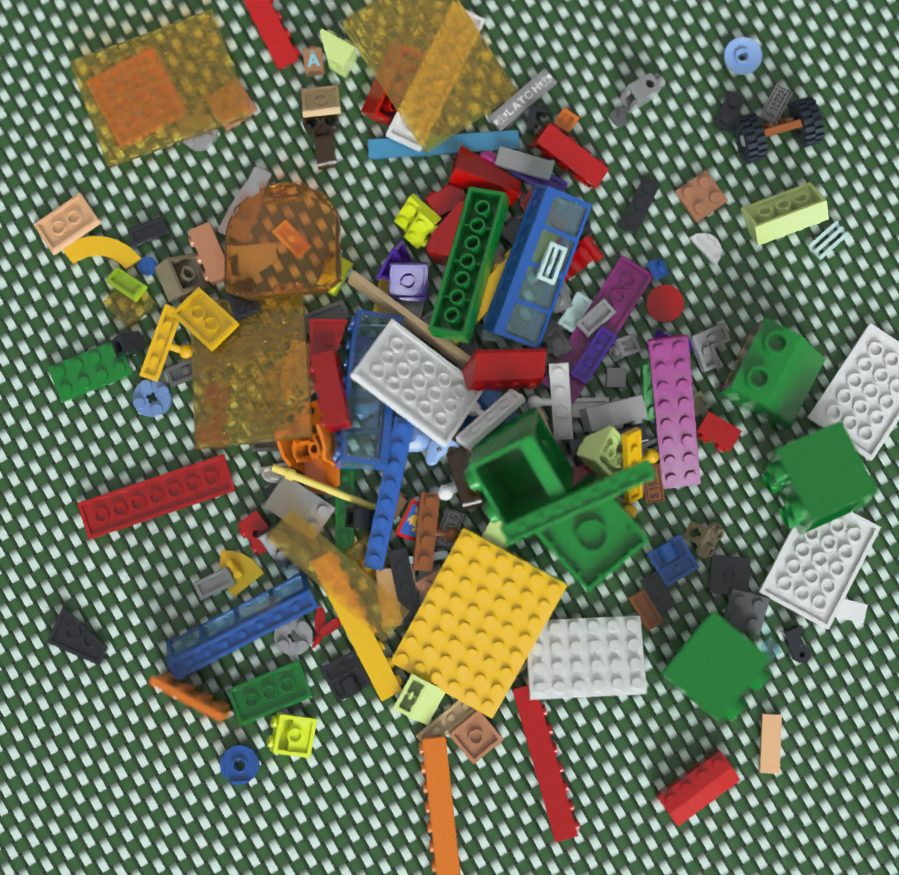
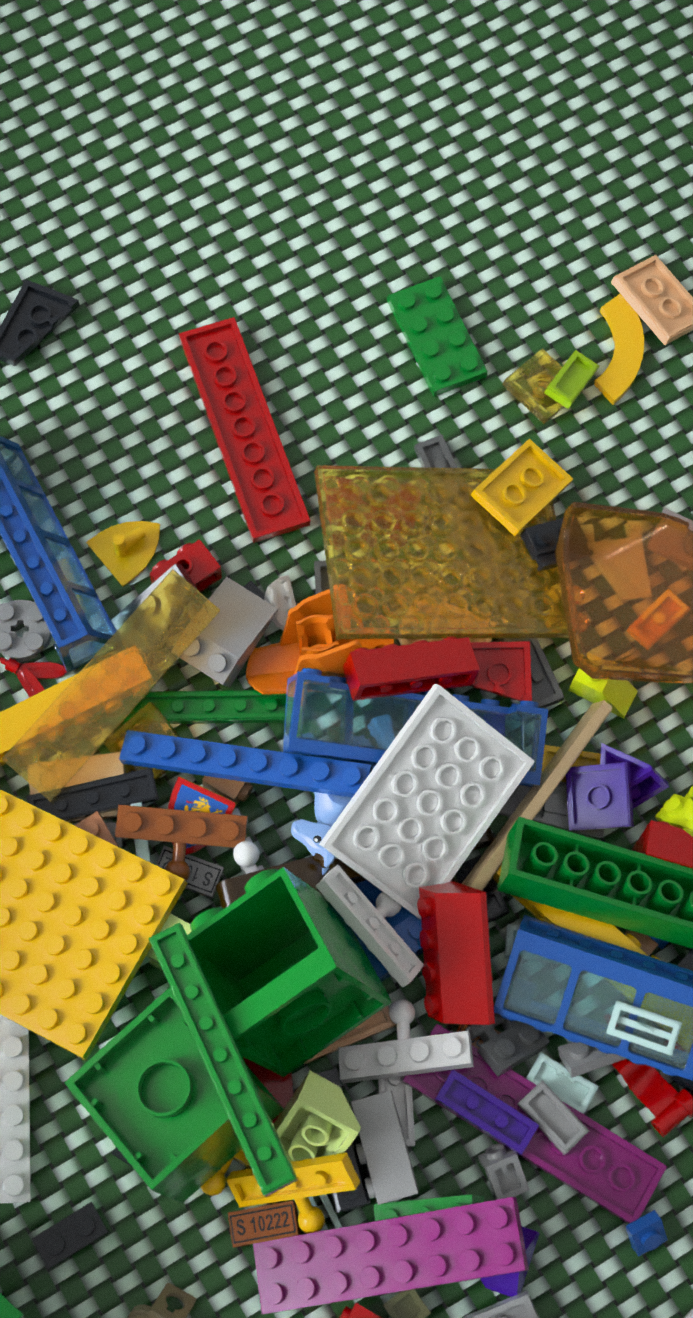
camera: 85 degrees right, 15 degrees down
black brick [111,330,145,358] -> none
black plate [127,216,170,249] -> none
medium blue plate [133,379,172,418] -> none
blue piece [138,257,157,276] -> none
yellow plate [139,304,195,382] -> none
dark tan slope [155,253,210,302] -> none
nougat brick [188,222,234,286] -> none
light grey tile [193,566,237,600] -> none
light yellow bar [271,463,377,510] -> none
black brick [345,508,375,530] -> none
light grey tile [606,368,626,388] -> none
dark orange tile [627,588,664,631] -> none
red tile [645,284,684,323] -> none
blue plate [646,534,700,587] -> none

